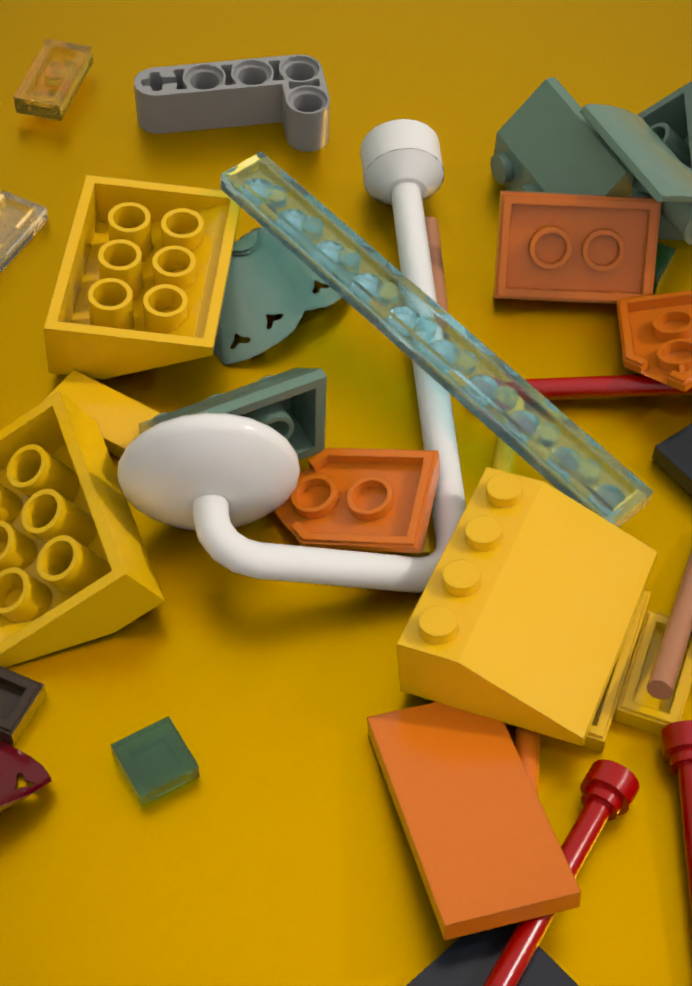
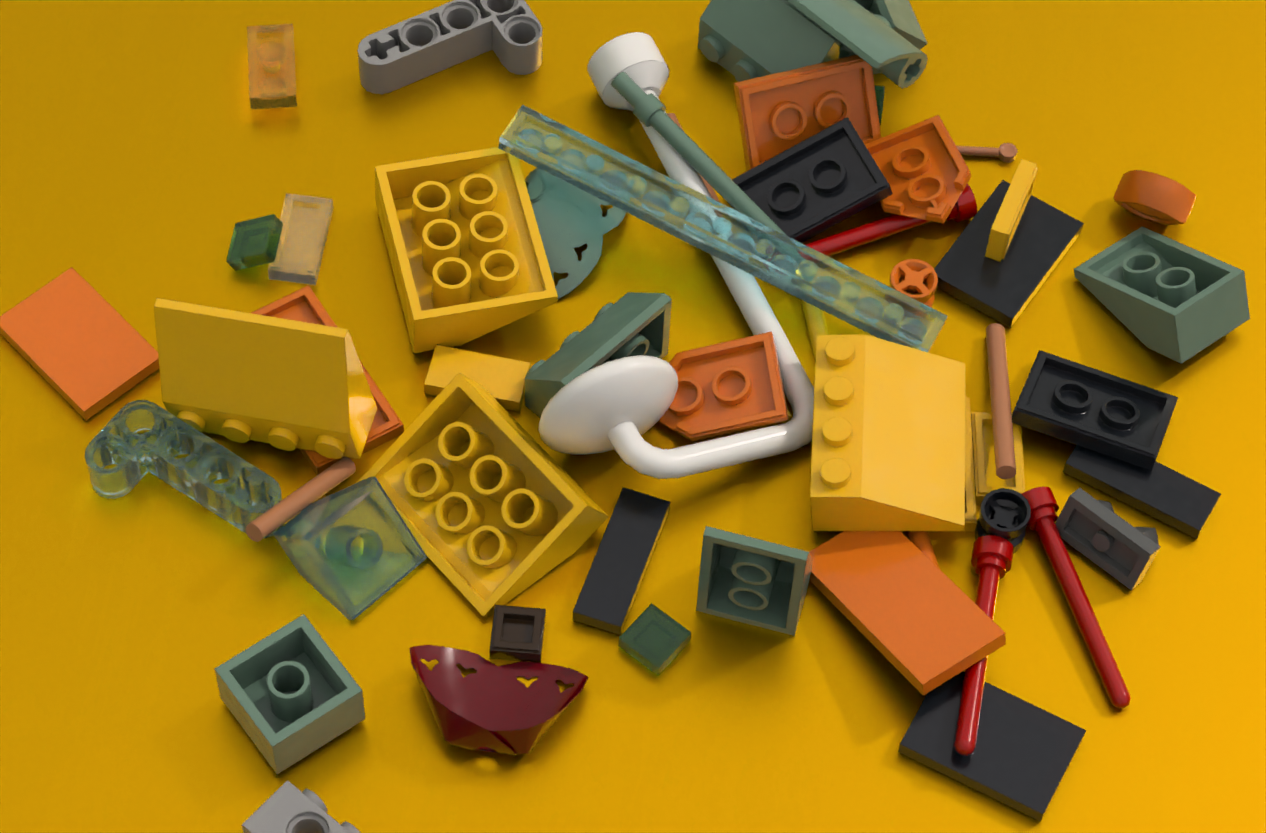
camera: 20 degrees left, 5 degrees up
none -> black tile [573,487,670,635]
none -> sand green bar [611,72,817,279]
none -> sand green slope [696,526,813,636]
none -> black tile [732,117,893,258]
none -> orange wheel [887,259,938,319]
none -> black wheel [975,488,1031,554]

